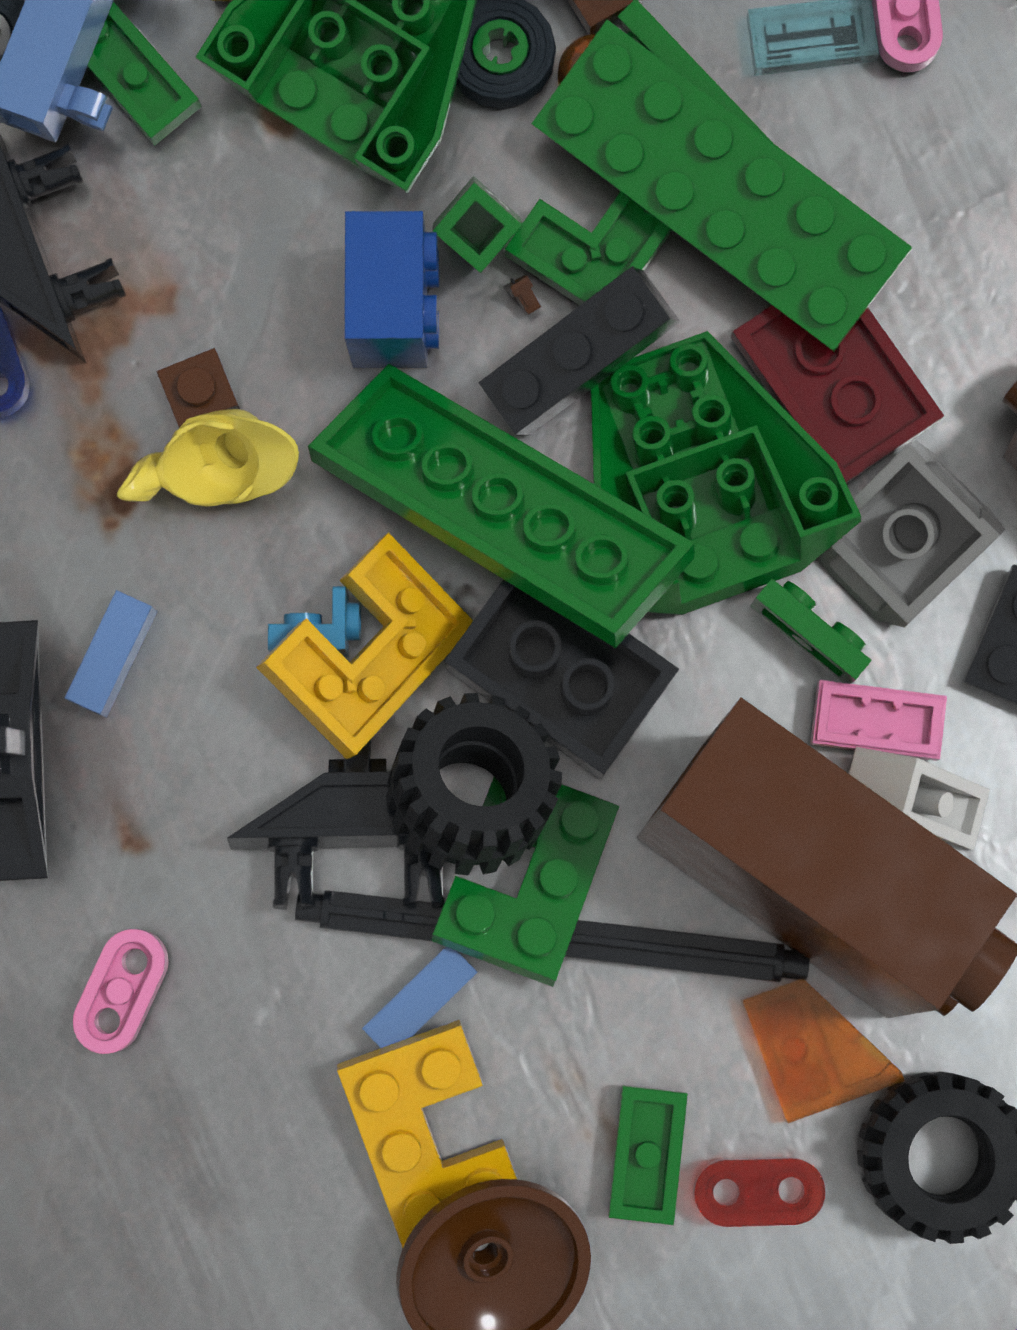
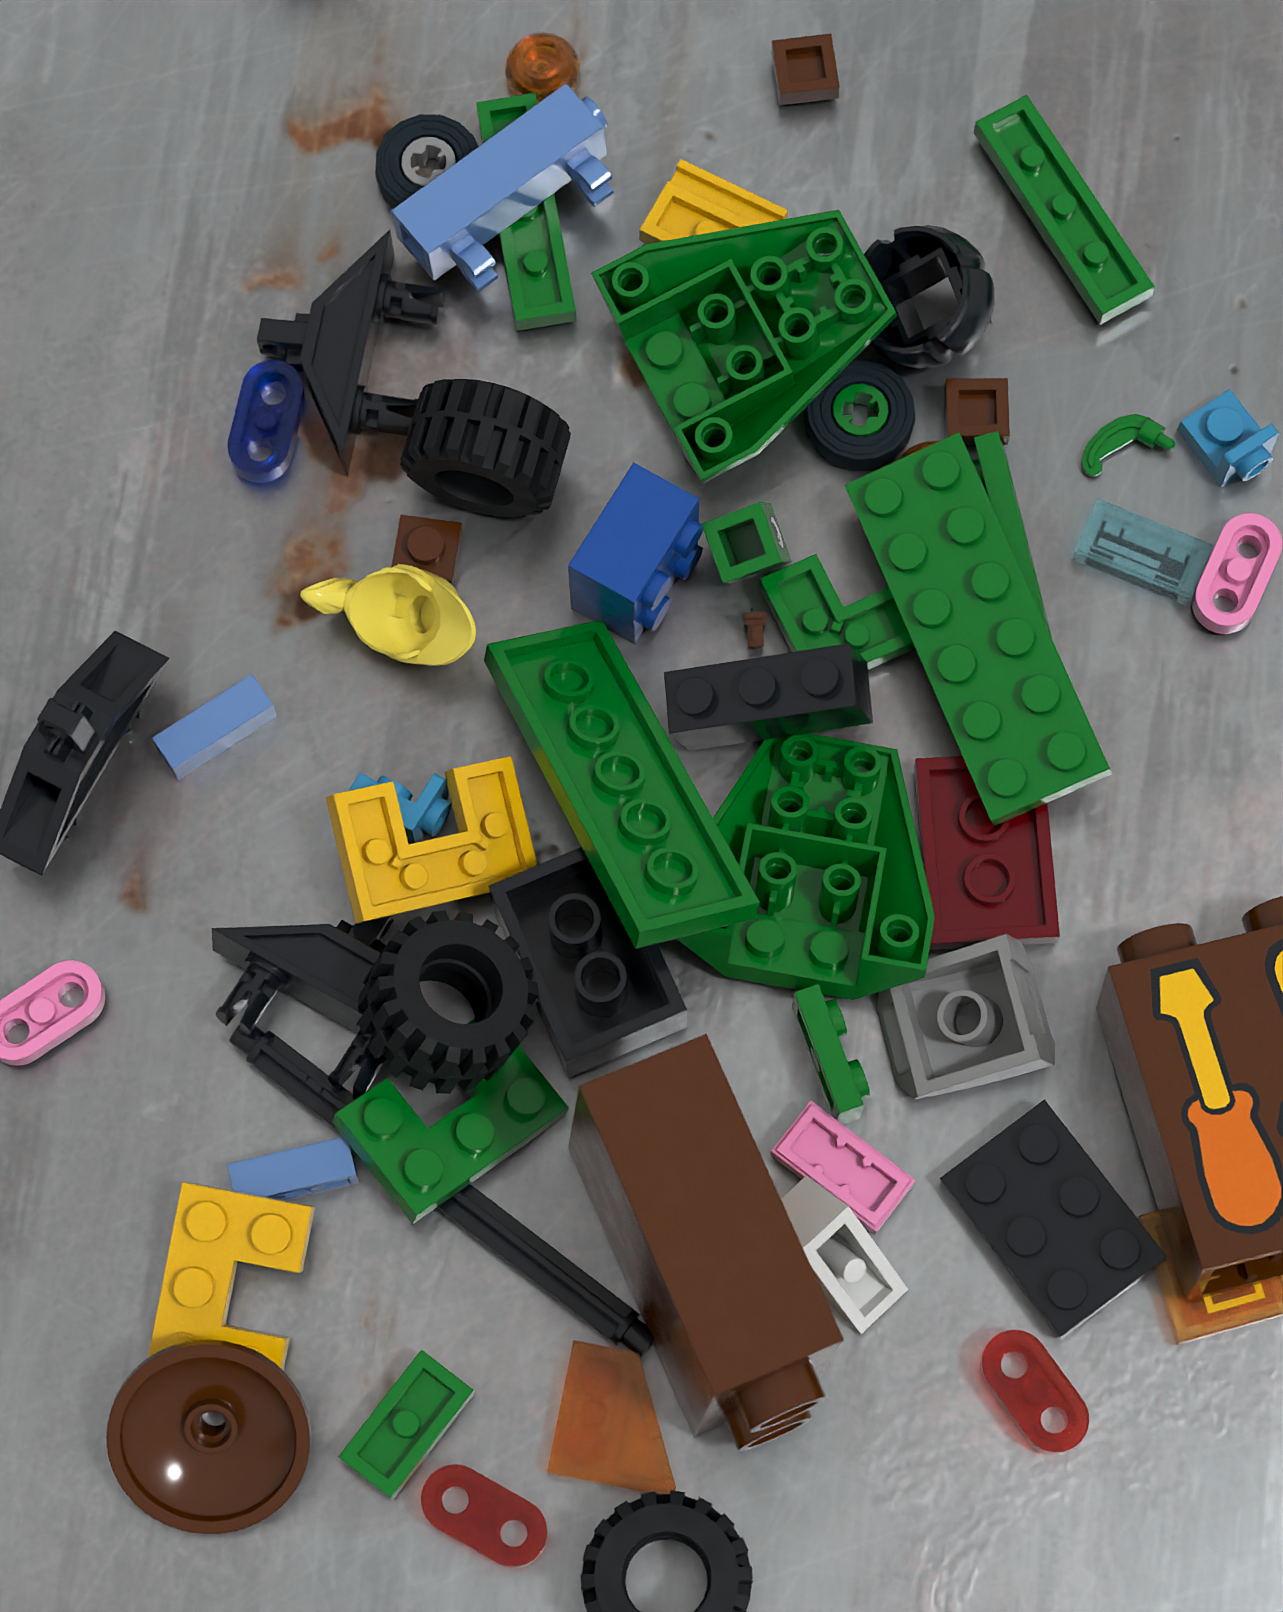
camera: 30 degrees right, 10 degrees down
none -> black tyre [400,379,571,517]

